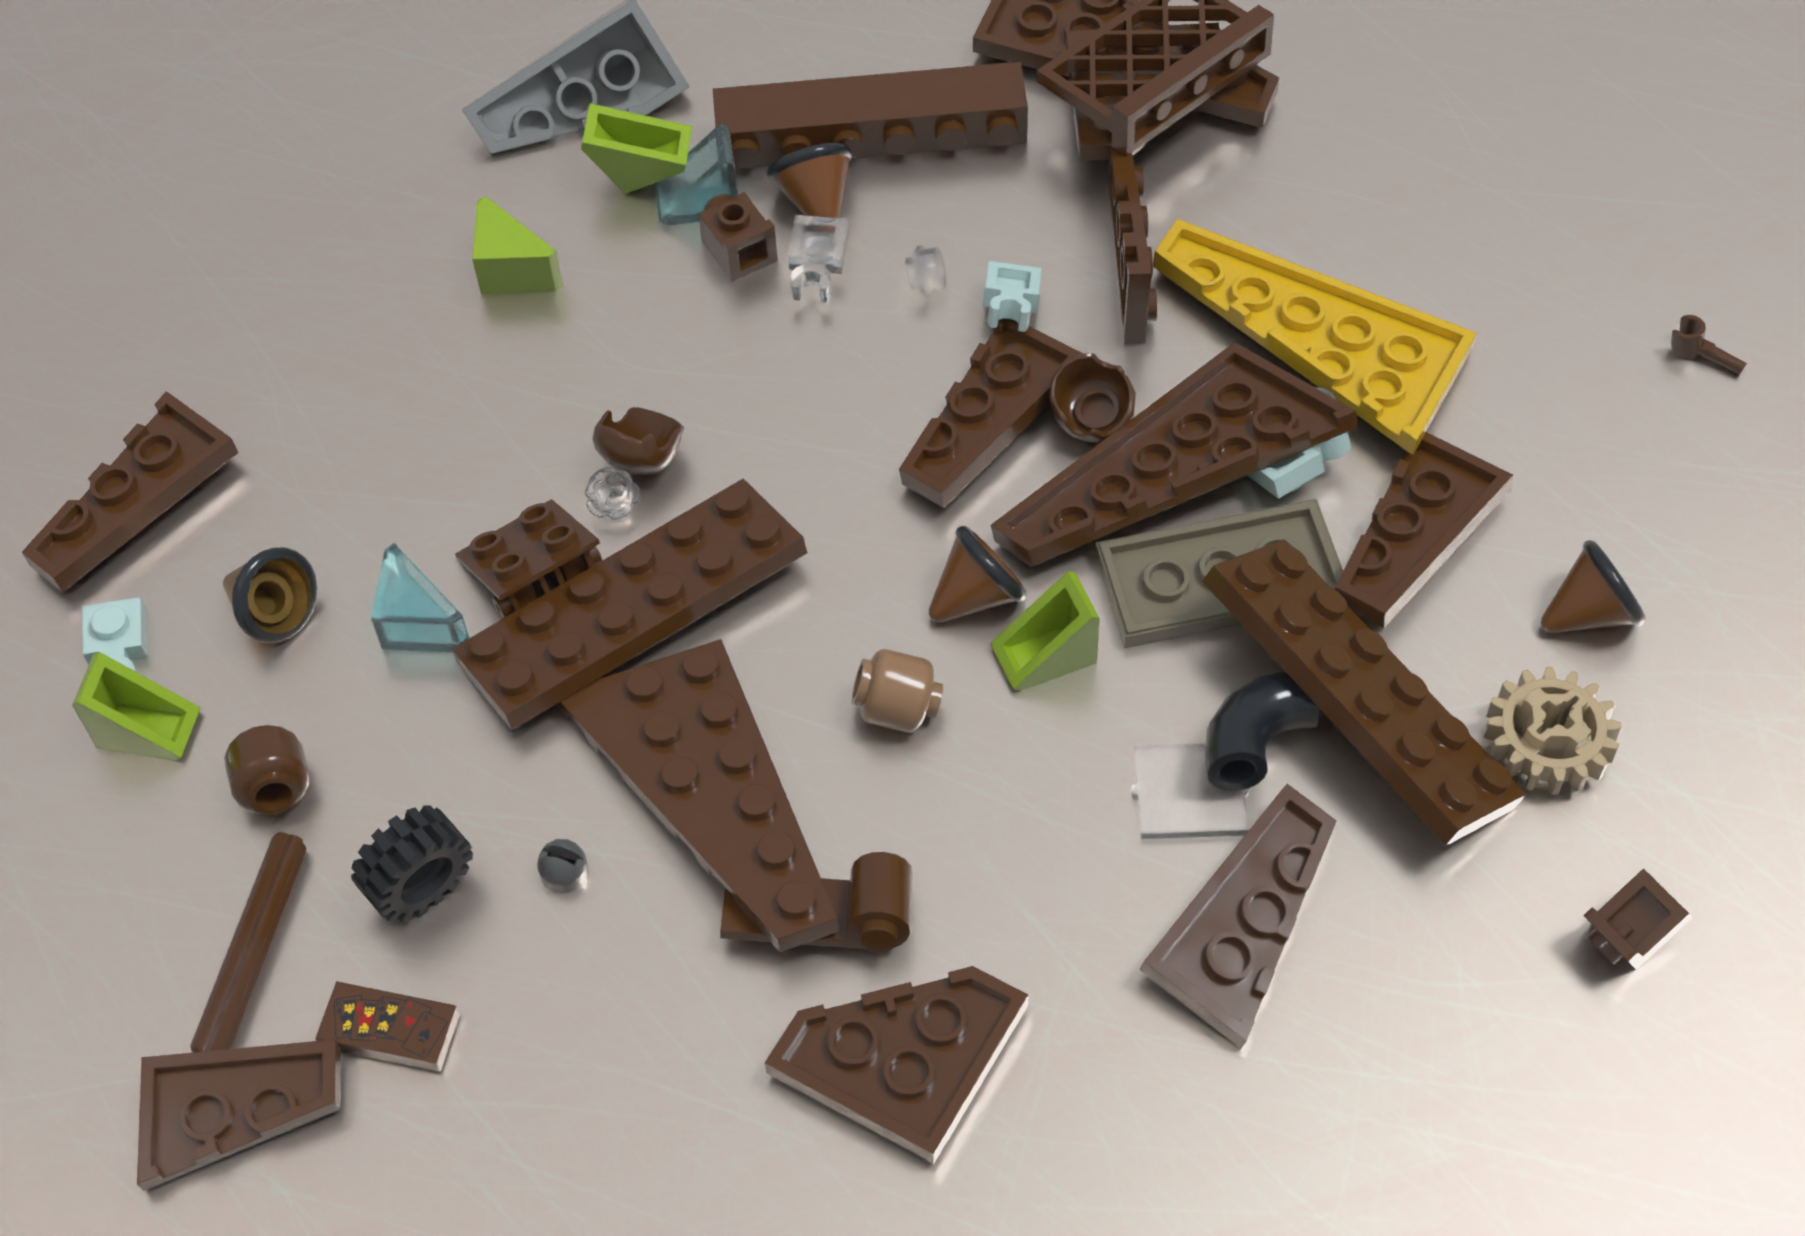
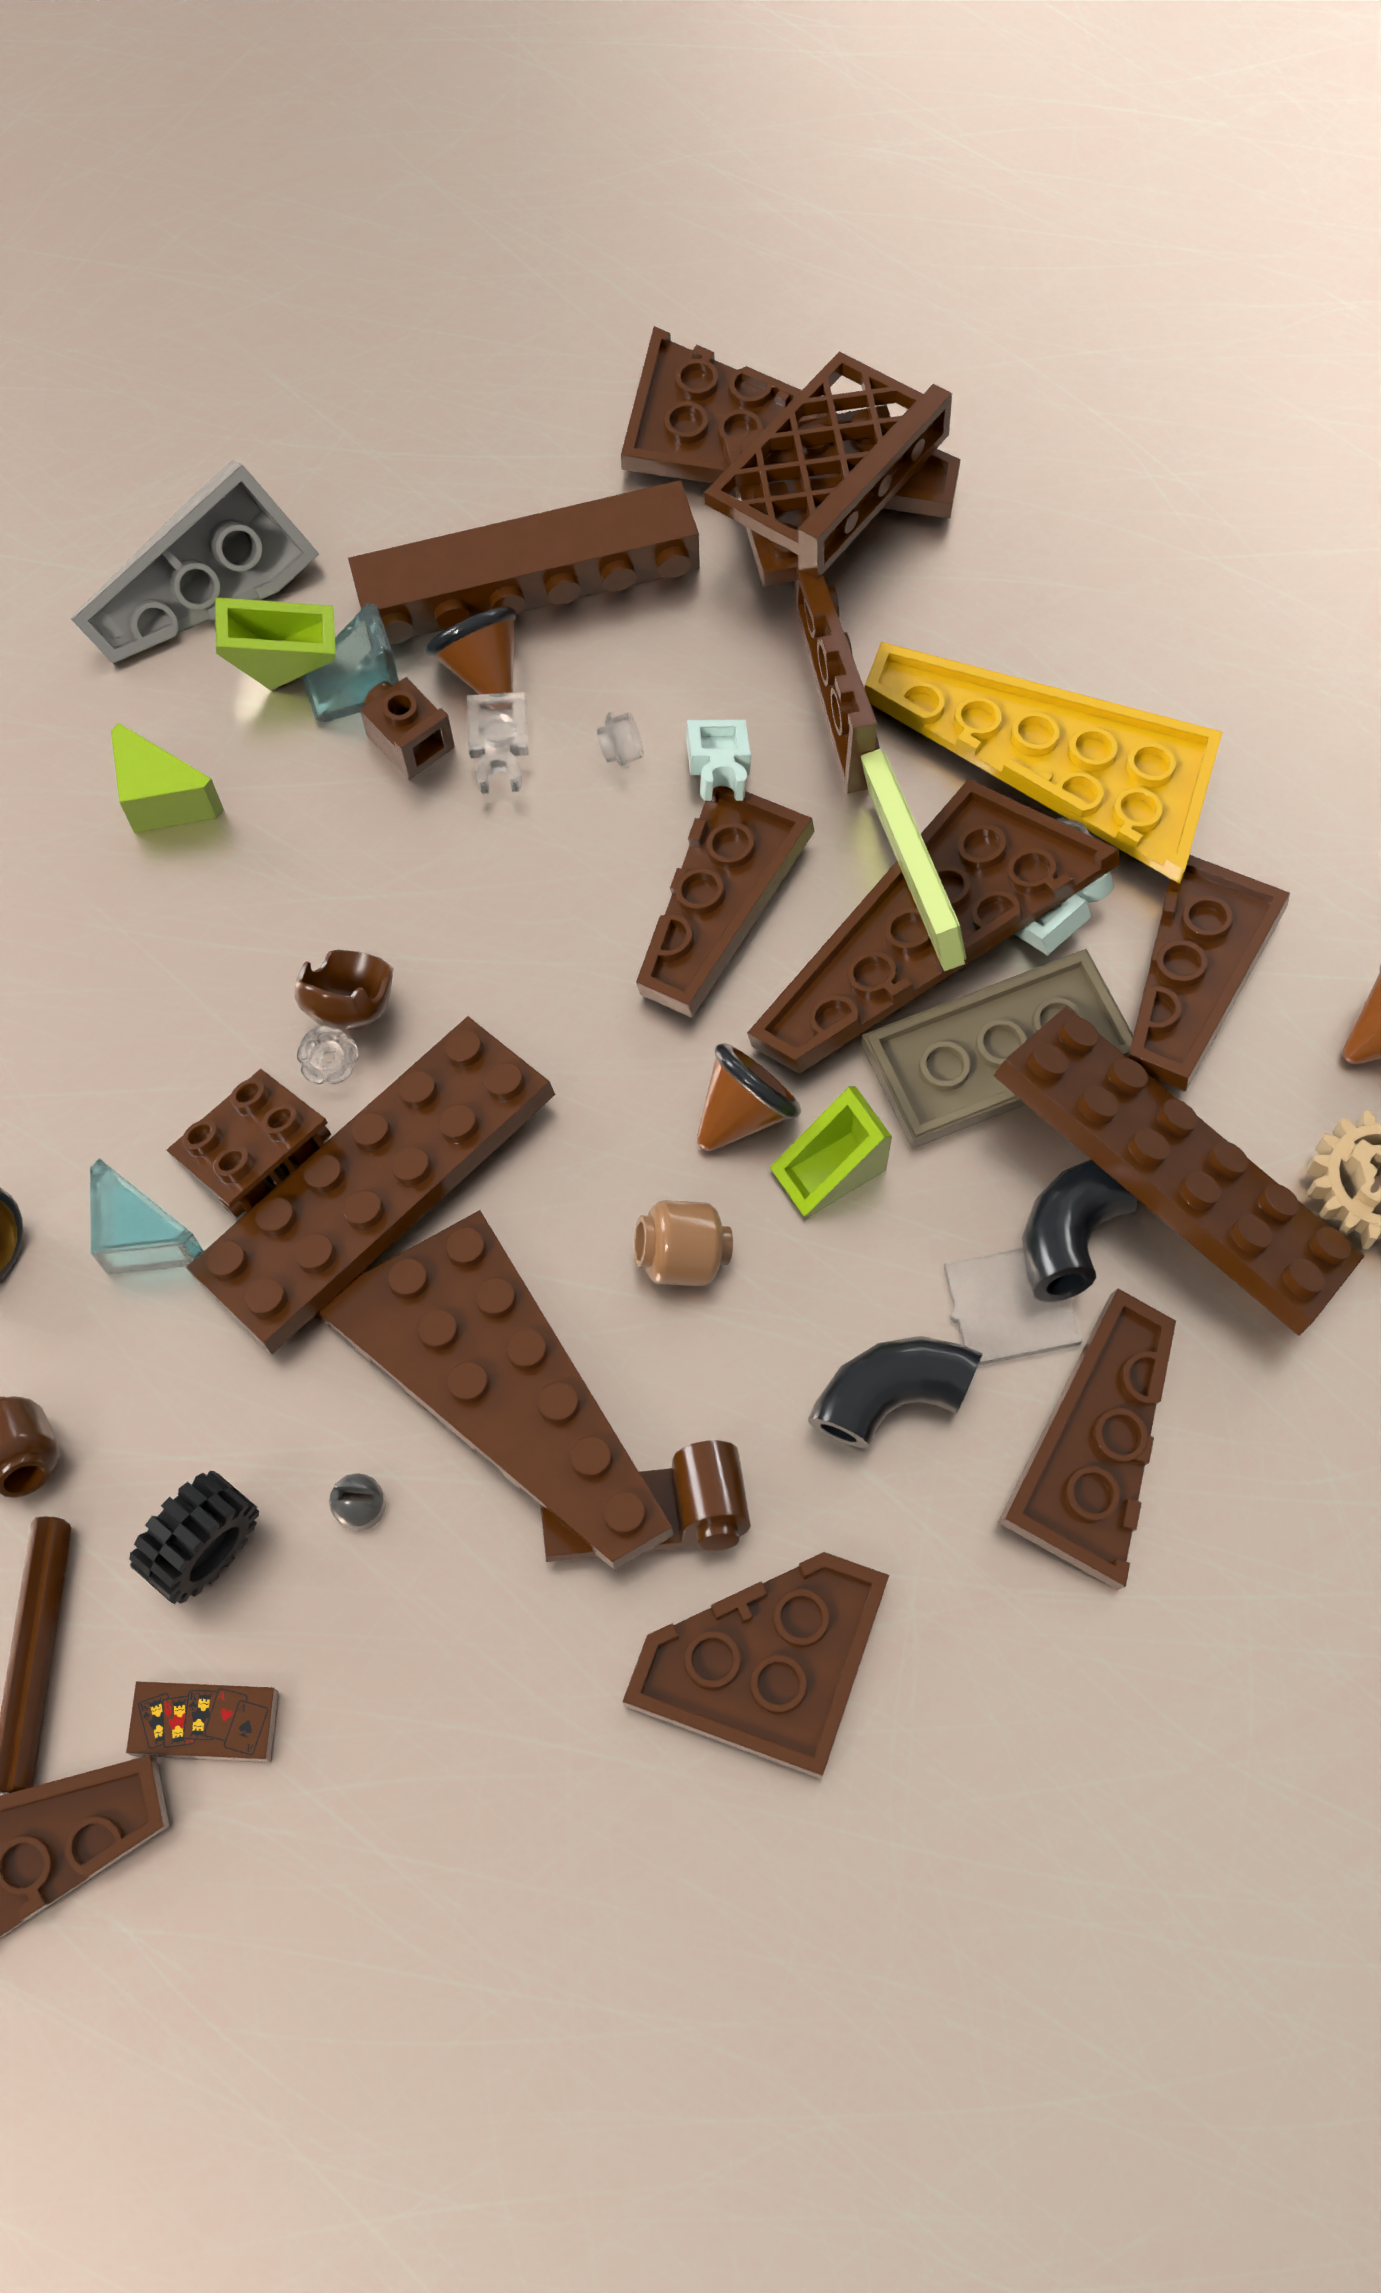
camera: 10 degrees left, 10 degrees up
reddish brown hair [1049,353,1136,443] -> none
none -> black cylinder [808,1336,983,1448]
none -> yellowish green tile [861,749,967,971]

